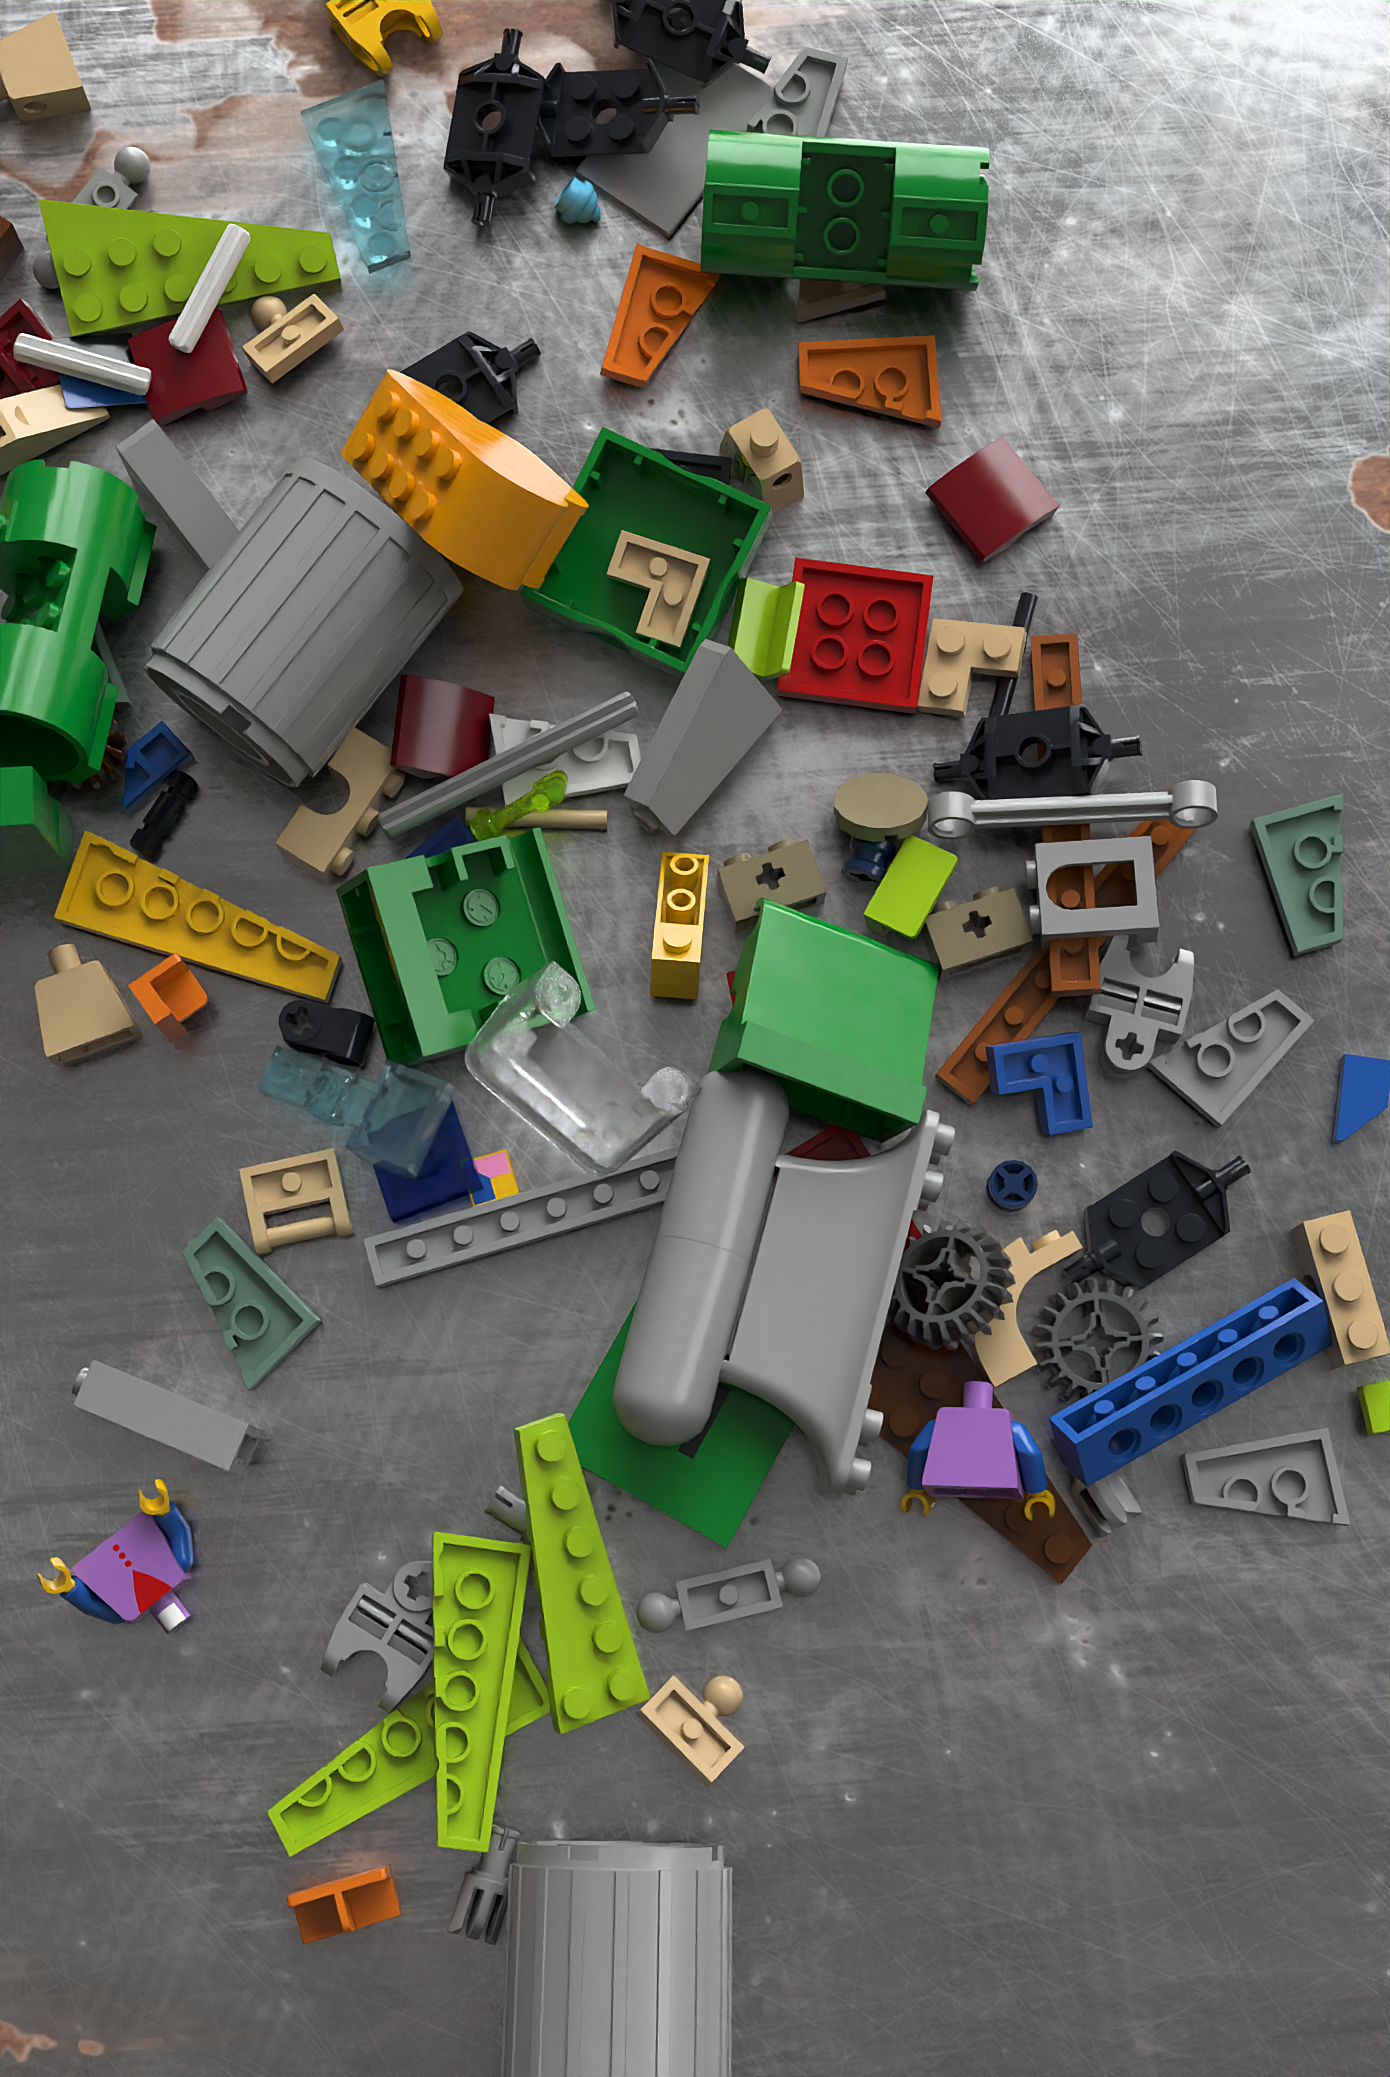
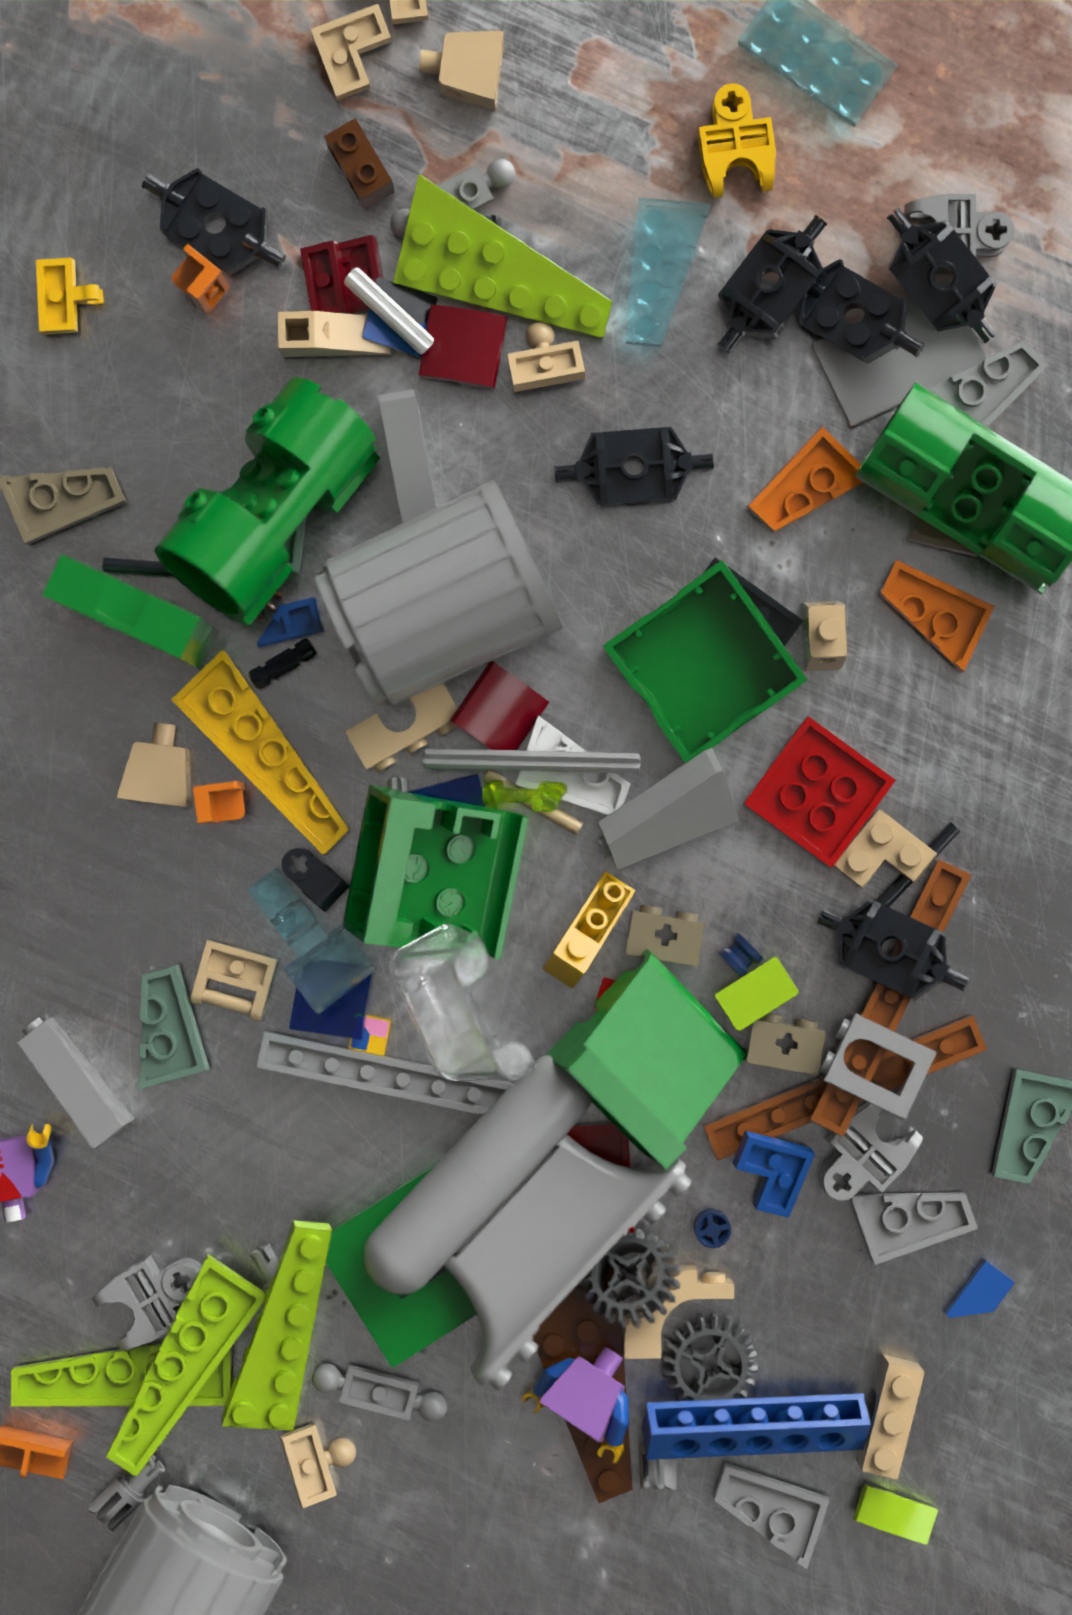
camera: 30 degrees right, 10 degrees up
white axle [169,224,250,353] -> none
light orange brick [340,369,589,590] -> none
medium azure plate [553,177,601,224] -> none
tan plate [607,530,711,651] -> none
lime panel [728,577,805,682] -> none
dark tan tile [834,773,928,842] -> none
dark red slope [925,437,1060,562] -> none
light grey piece [928,780,1218,840] -> none
black plate [1062,1150,1251,1291] -> none

